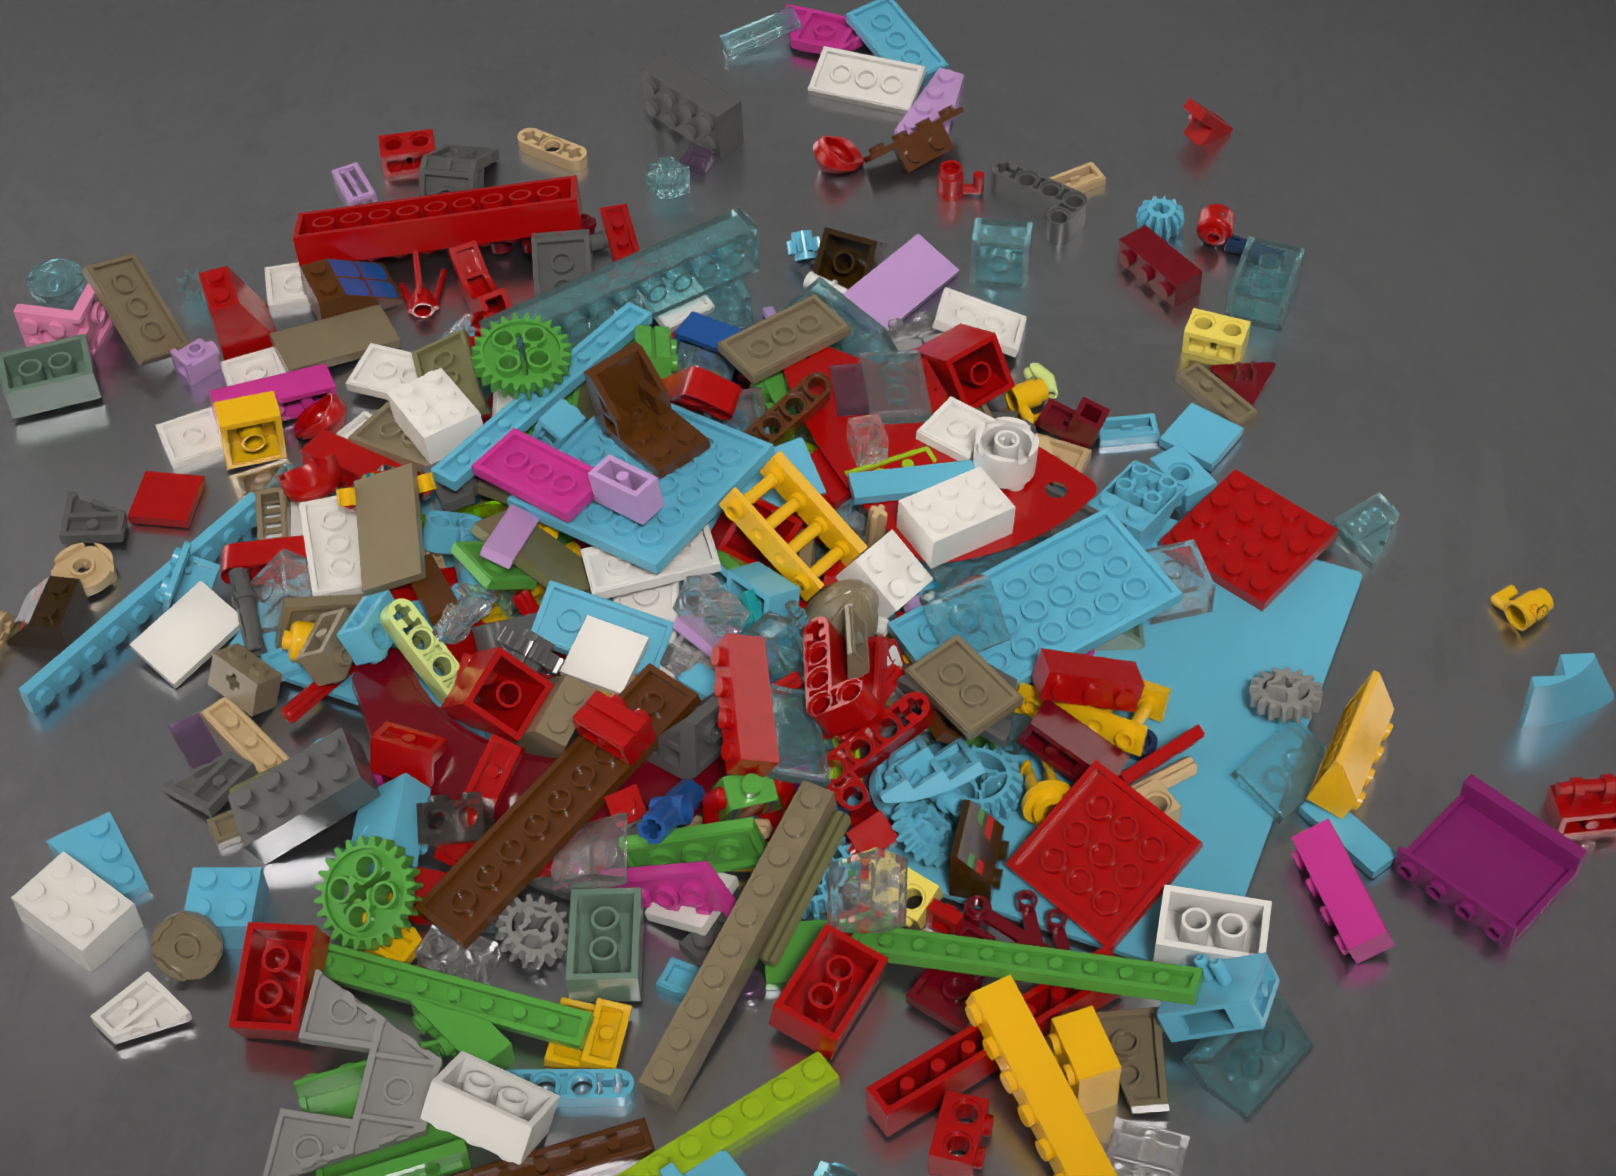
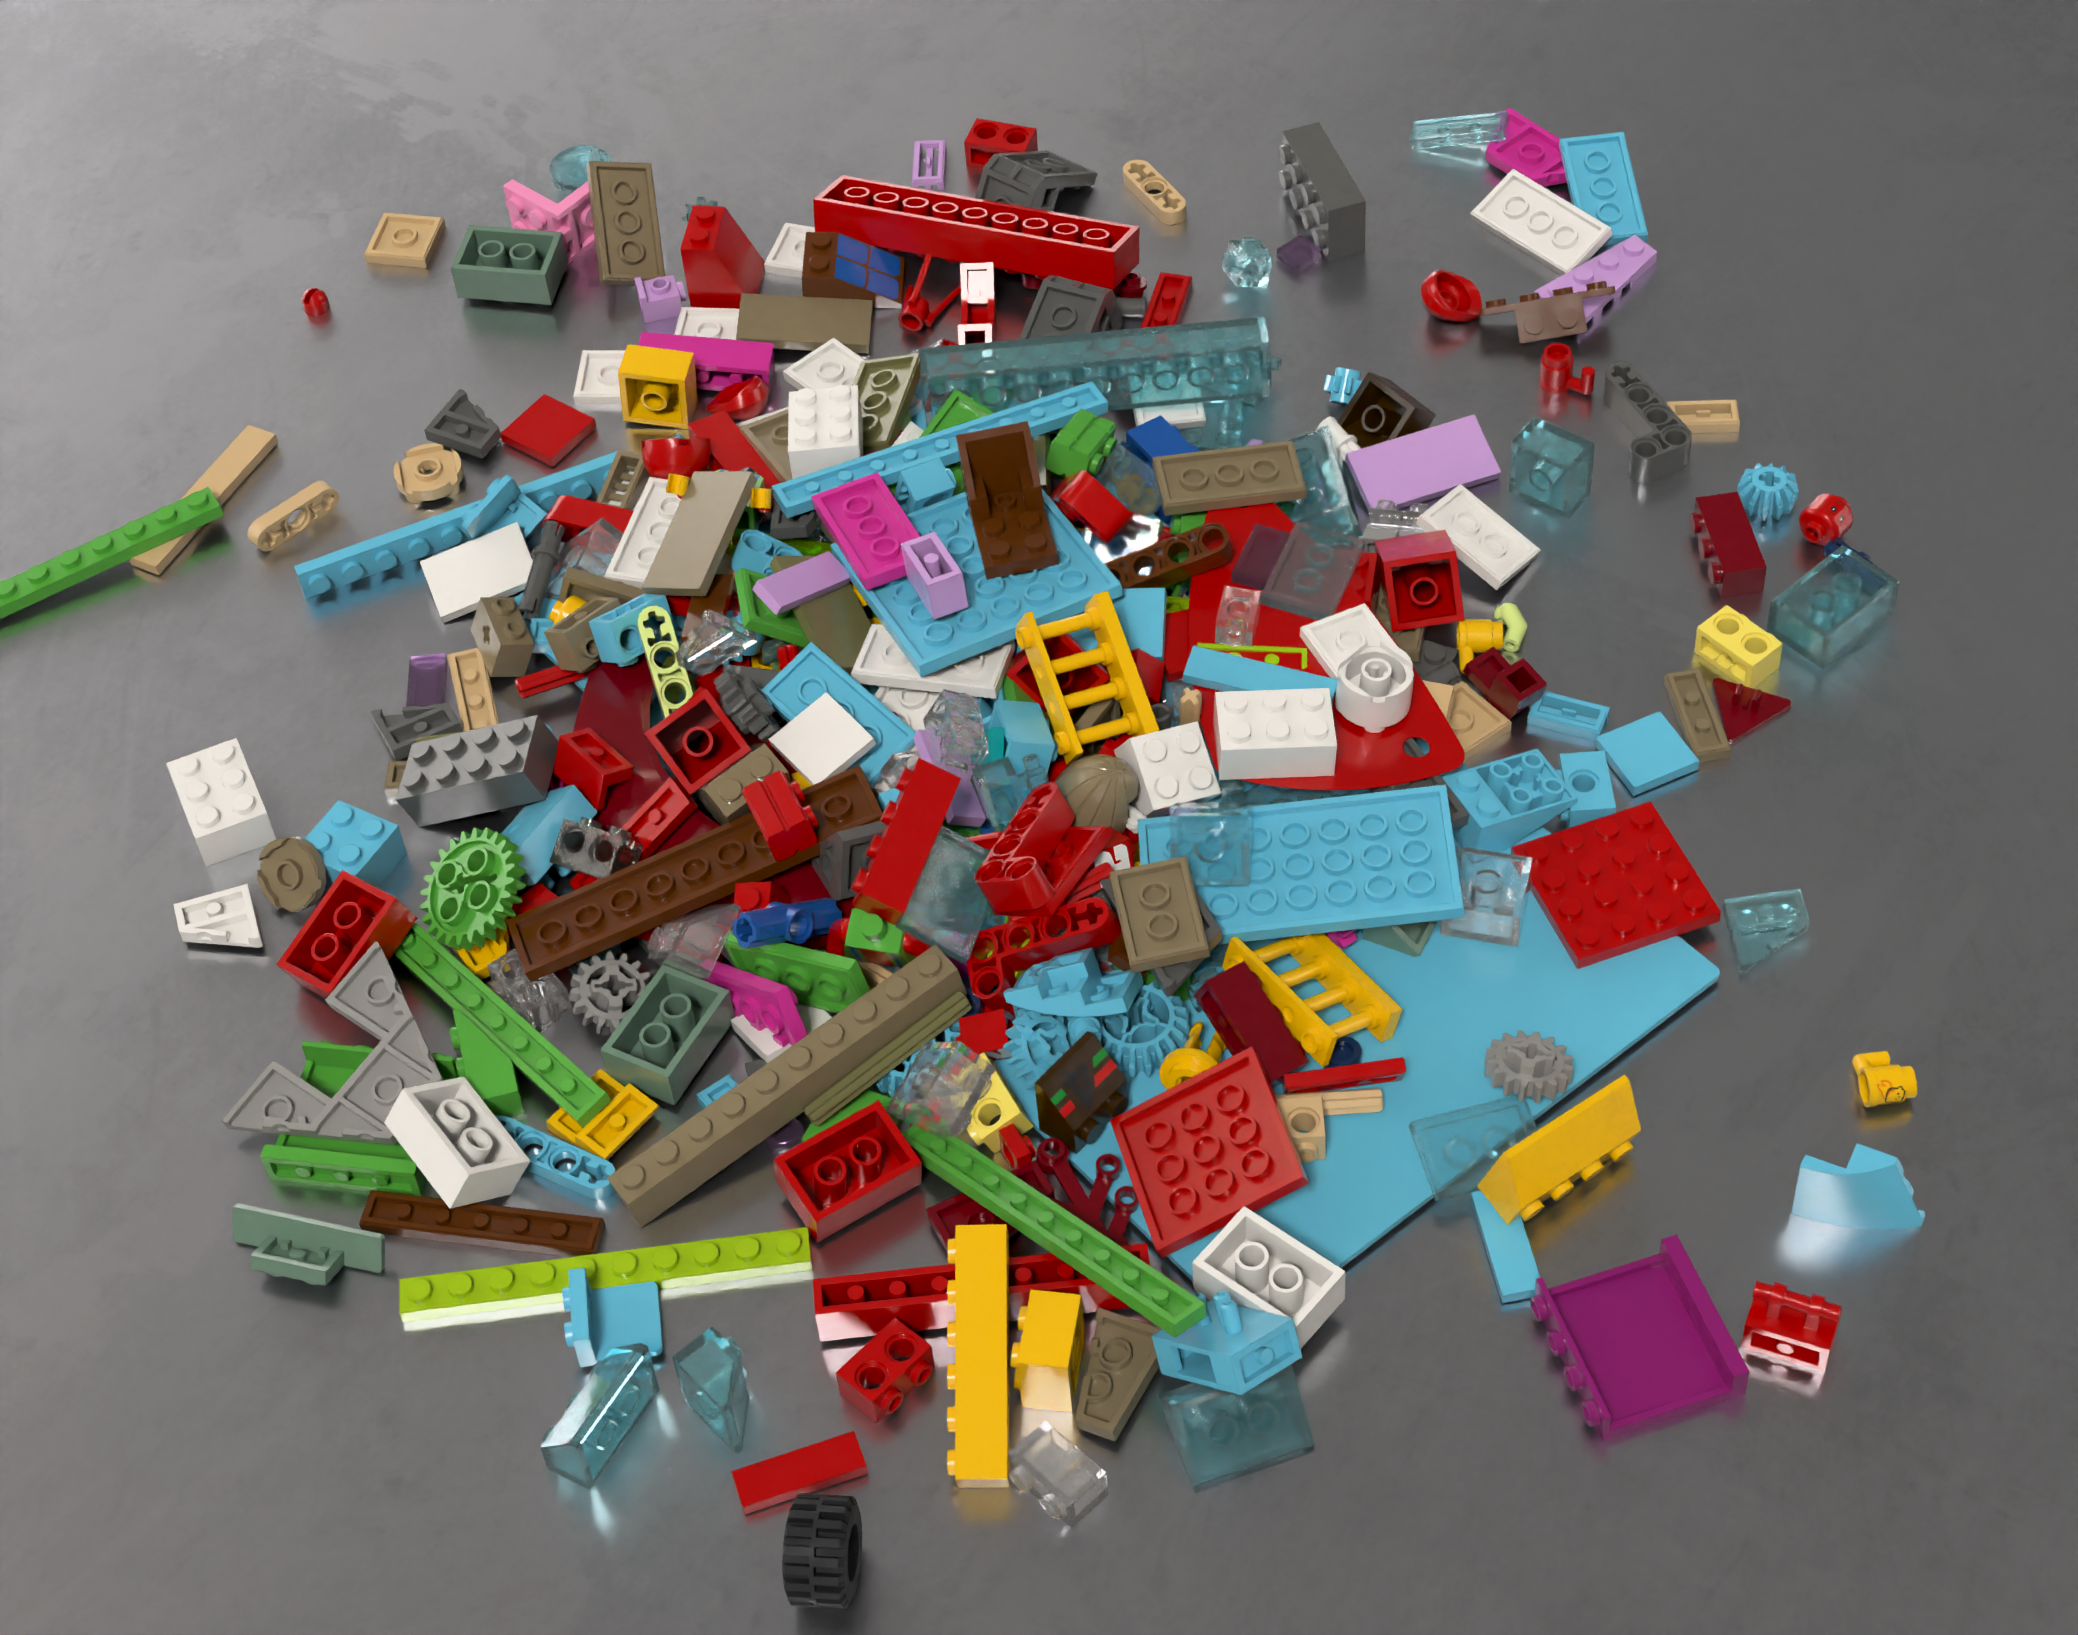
camera: 30 degrees right, 0 degrees up
dark brown slope [6,576,89,651] -> none
medium azure wing [46,812,150,900] -> none
bright green gear [471,313,572,400] -> none
dark tan slope [845,604,870,679] -> none
red brick [1031,648,1145,712] -> none
red slope [1183,98,1233,146] -> none
dark pink brick [1291,818,1395,964] -> none

